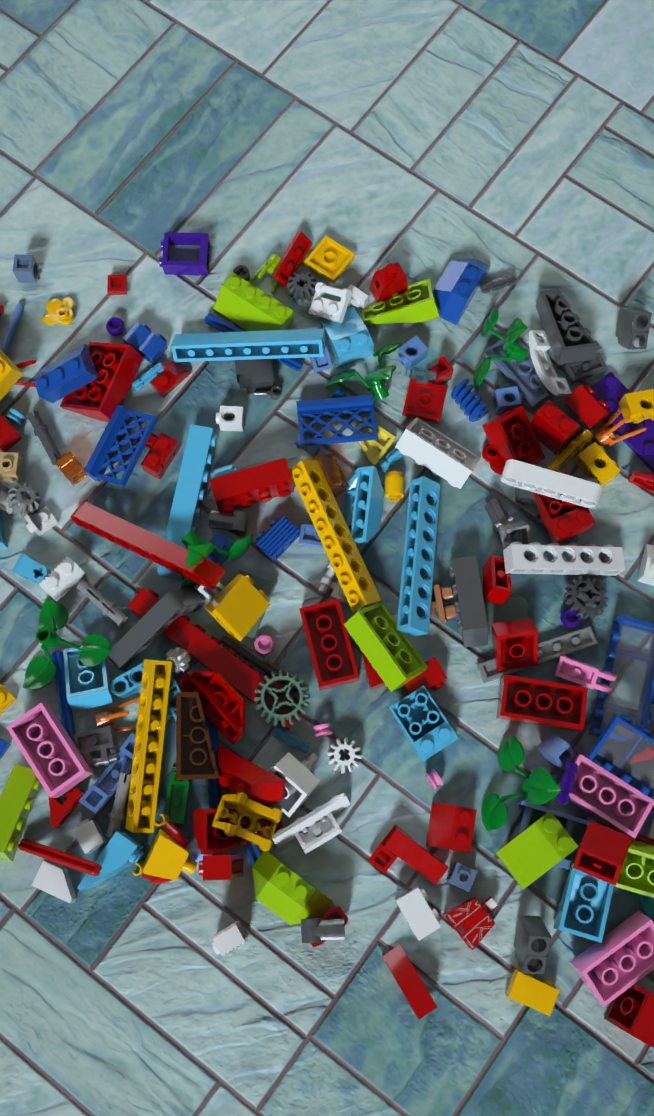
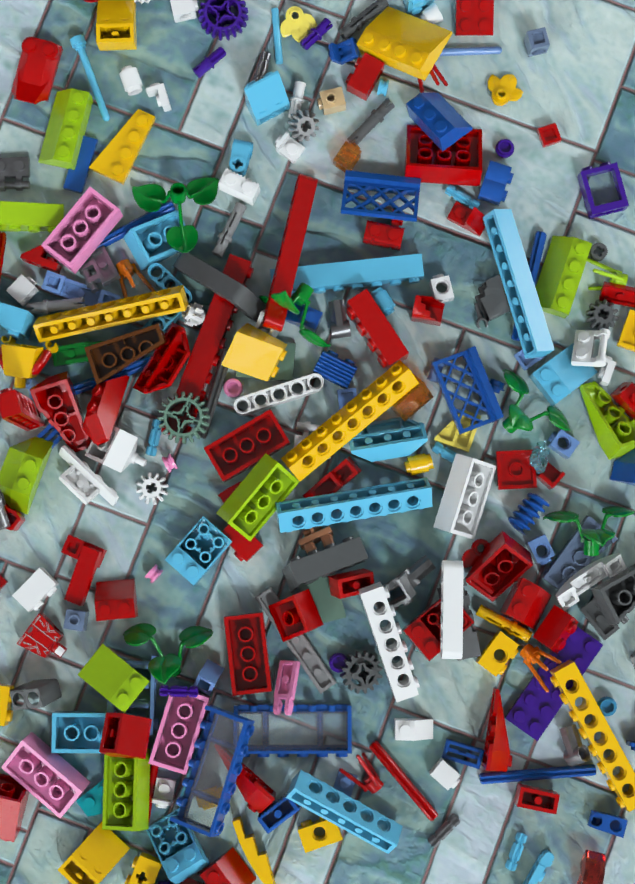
camera: 75 degrees right, 10 degrees up
yellow piece [212,792,282,852] -> none
none -> white beam [234,373,324,416]
none -> red slope [302,456,362,498]
none -> red piece [411,295,445,326]

